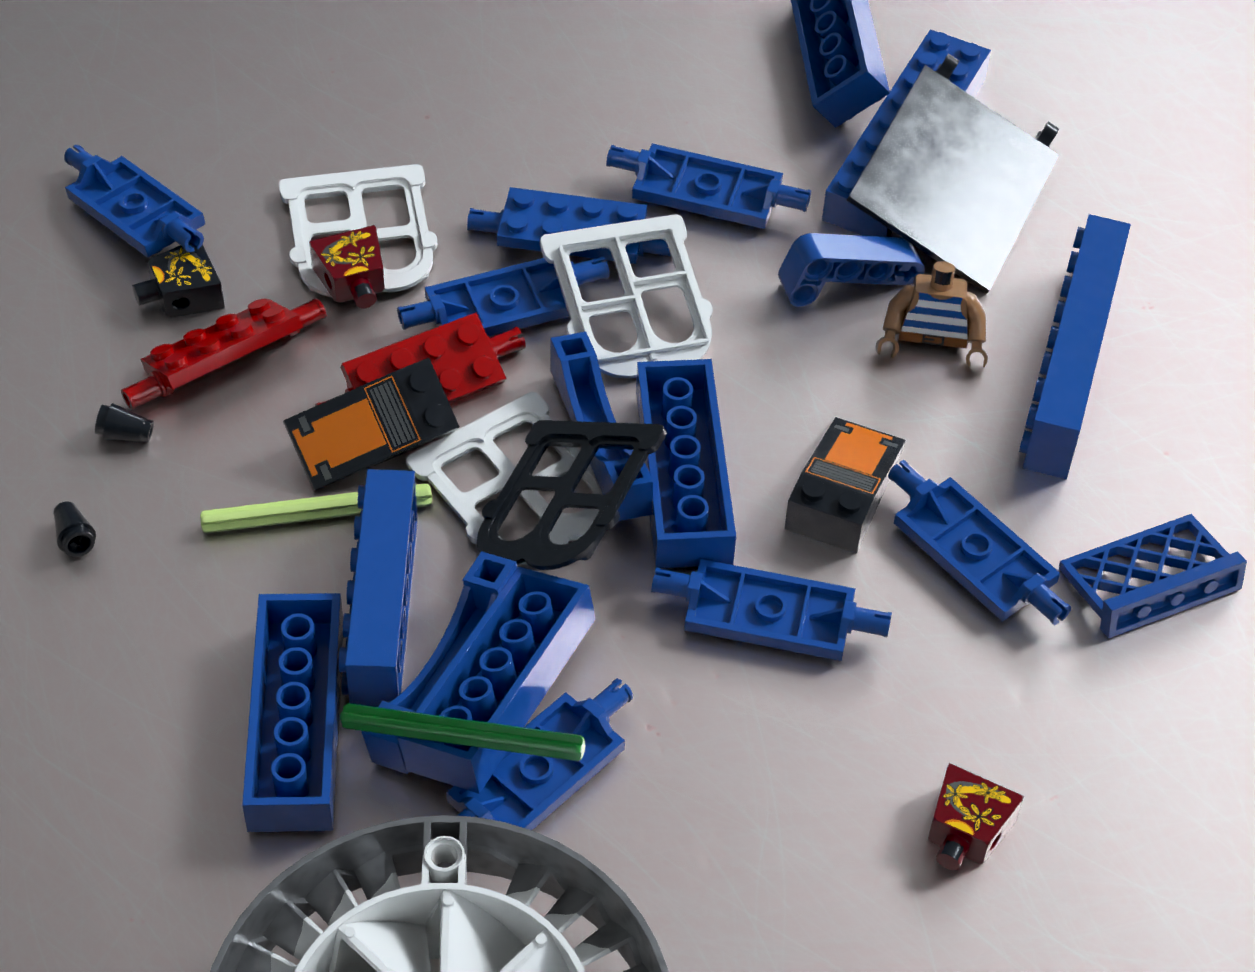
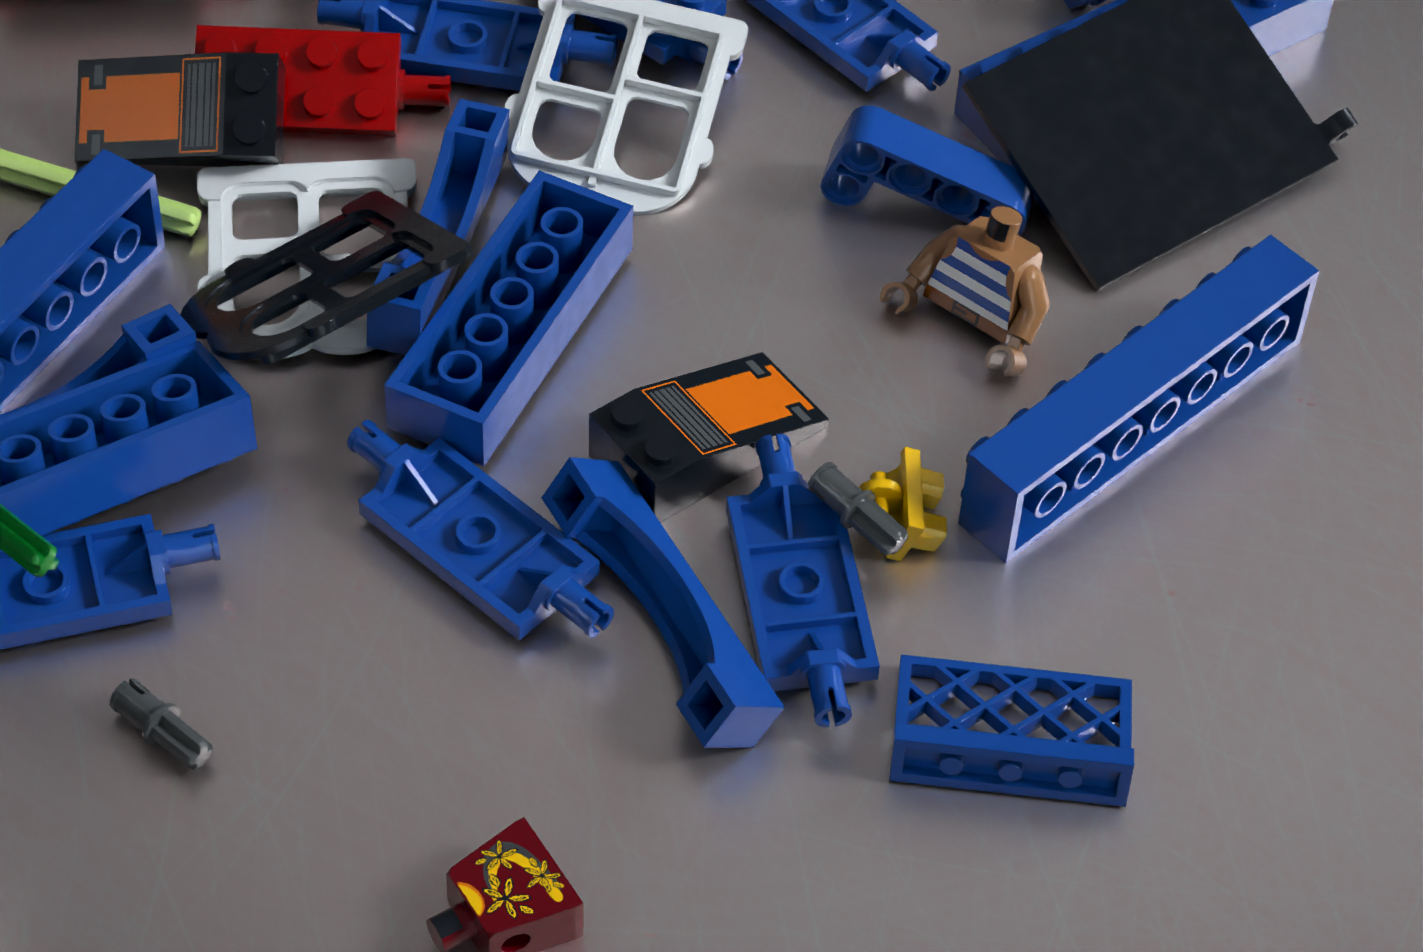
camera: 30 degrees right, 0 degrees up
none -> dark grey axle [110,678,213,770]
none -> blue arch [541,457,785,748]
none -> dark grey axle [808,462,908,555]
none -> yellow hips [859,447,947,562]

